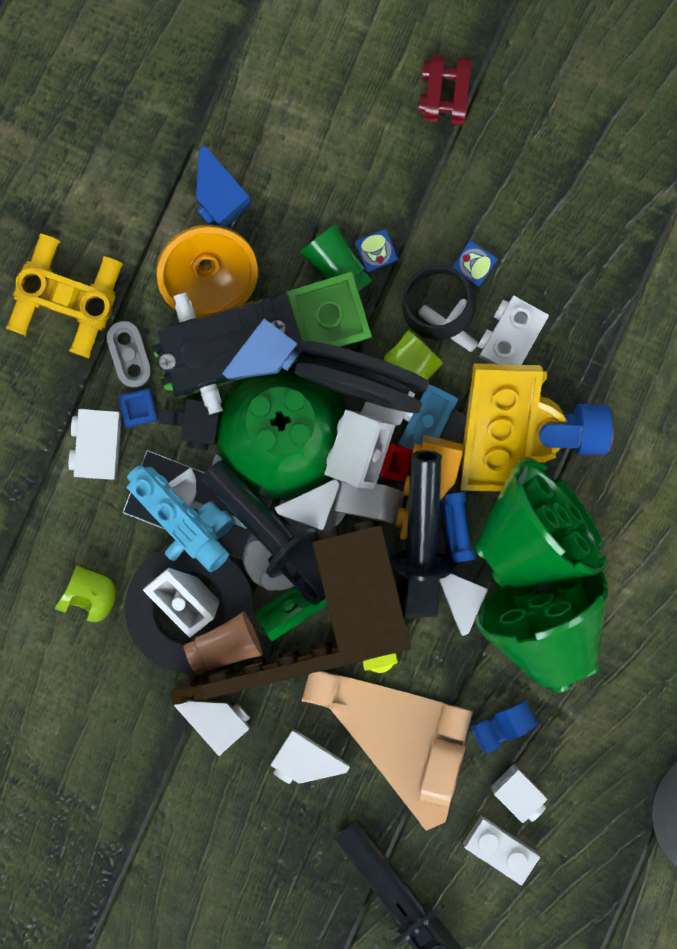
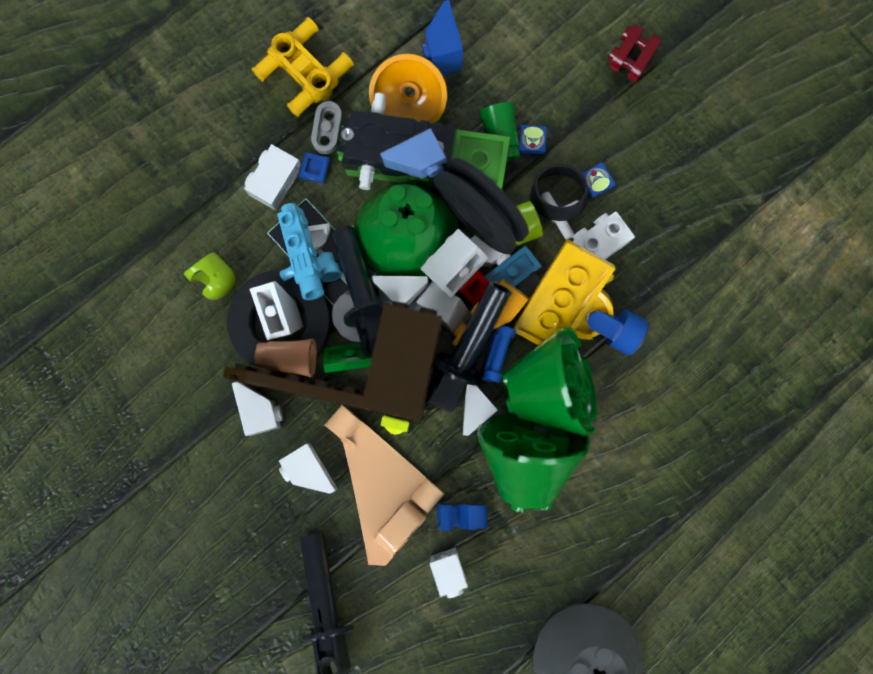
camera: 30 degrees right, 5 degrees down
black brick [159,399,222,450] -> none
white brick [463,815,540,886] -> none

